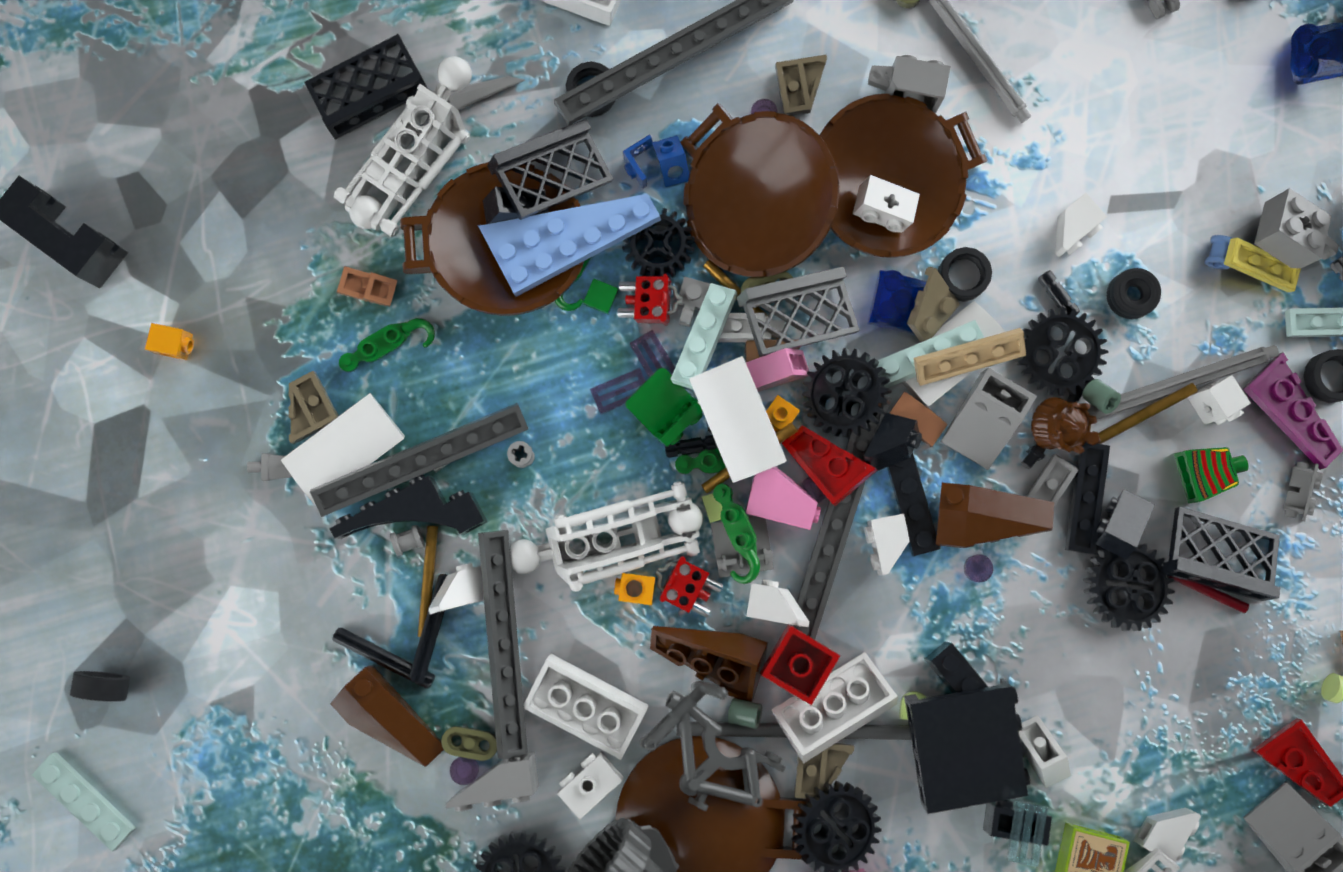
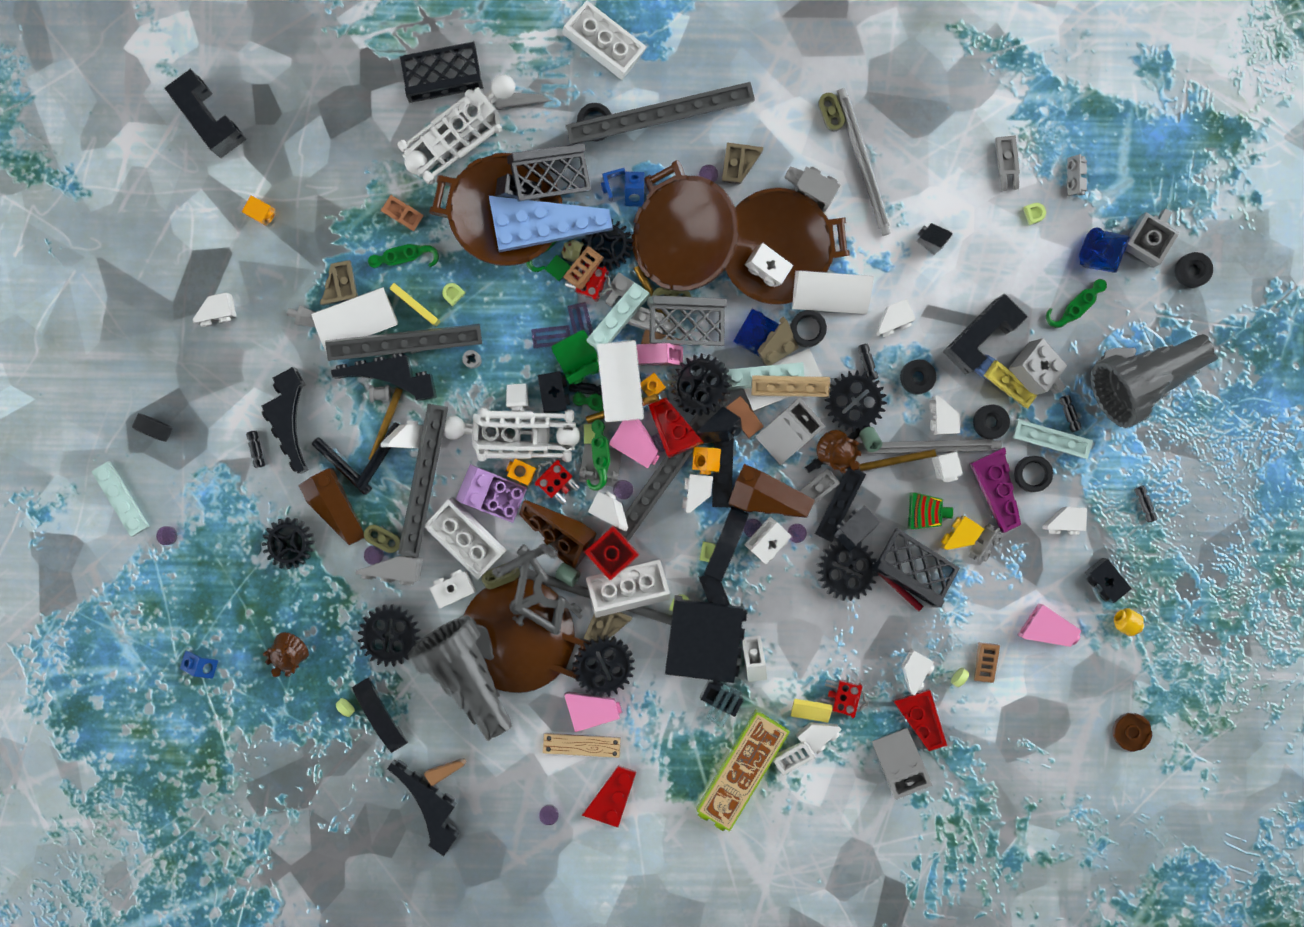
camera: 15 degrees right, 5 degrees up
none -> clear purple tile [156,526,177,545]
none -> white slope [193,292,236,327]
none -> black axle [246,431,265,468]
none -> black arch [261,367,308,474]
none -> black gear [262,517,315,569]
none -> light yellow tile [390,283,441,326]
none -> yellowish green tile [442,283,466,307]
none -> lavender slope [456,464,528,523]
none -> olive plate [482,564,520,589]
none -> white slope [506,384,529,411]
none -> black brick [537,371,570,413]
none -> olive rock [561,240,584,262]
none -> medium nougat slope [563,246,604,289]
none -> clear purple tile [613,480,633,500]
none -> light orange brick [692,447,721,475]
none -> yellowish green tile [699,541,716,562]
none -> black slope [704,506,749,582]
none -> white brick [744,517,792,564]
none -> clear purple tile [787,524,807,543]
none -> light yellow tile [791,699,832,723]
none -> white slope [792,270,874,314]
none -> red piece [820,680,869,718]
none -> white slope [901,649,934,695]
none -> black slope [917,223,953,255]
none -> white slope [929,395,960,435]
none -> yellow slope [941,516,984,550]
none -> black piece [943,293,1028,375]
none -> black tyre [973,404,1010,439]
none -> yellowish green tile [1023,203,1046,225]
none -> green piece [1046,279,1107,328]

